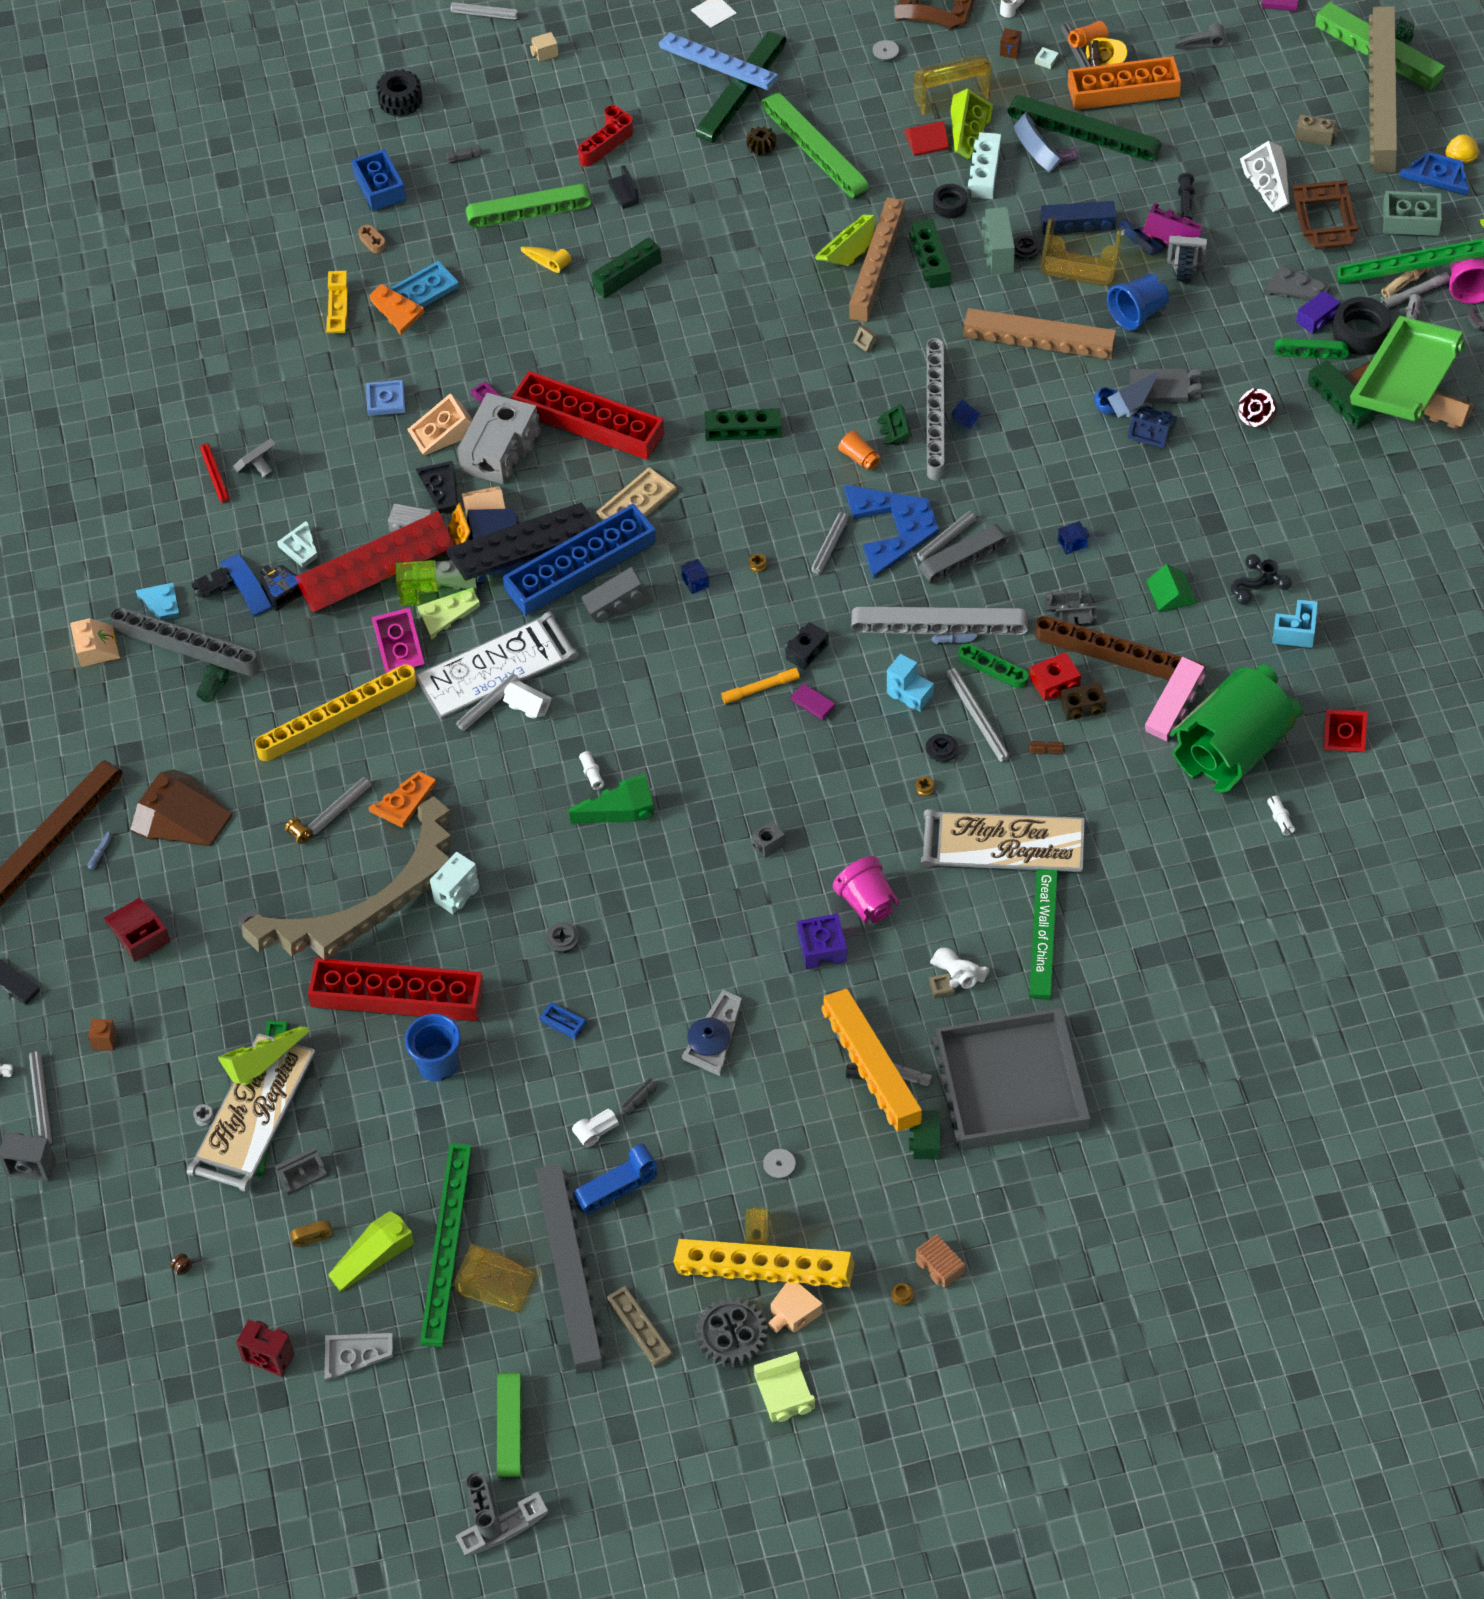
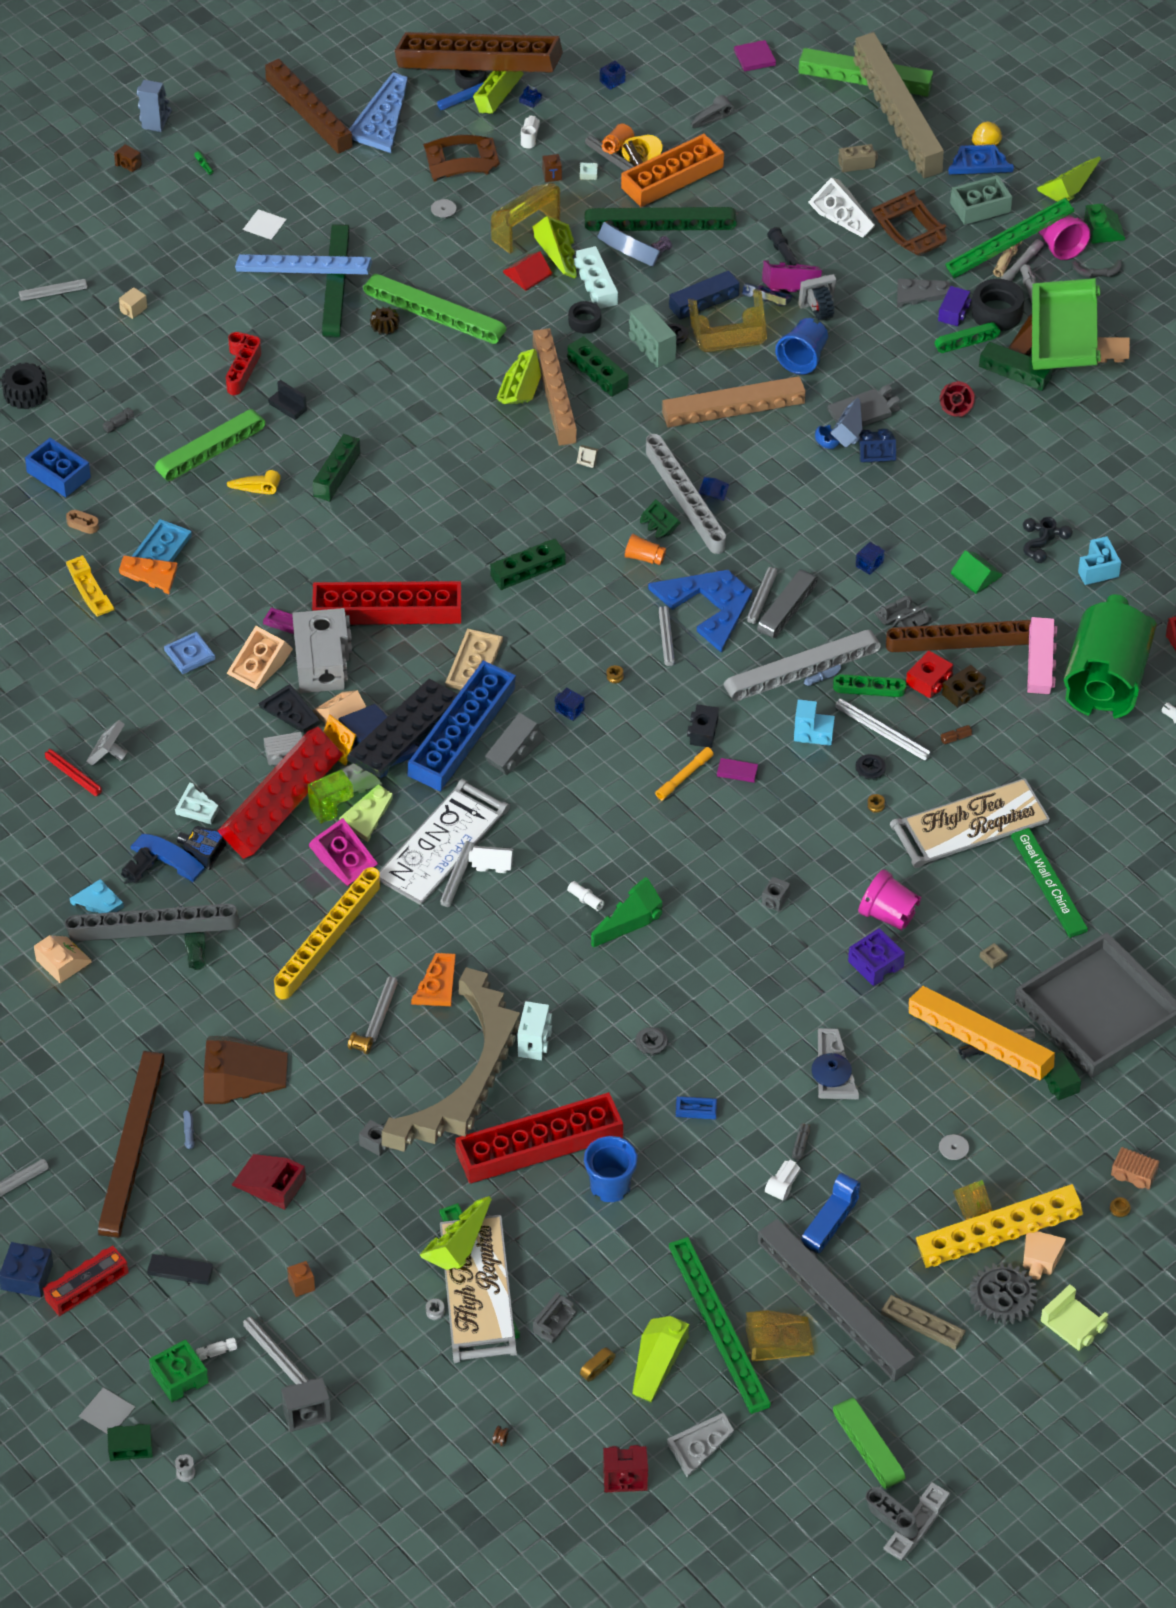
camera: 30 degrees left, 5 degrees down
white animal [930,948,989,989] -> none

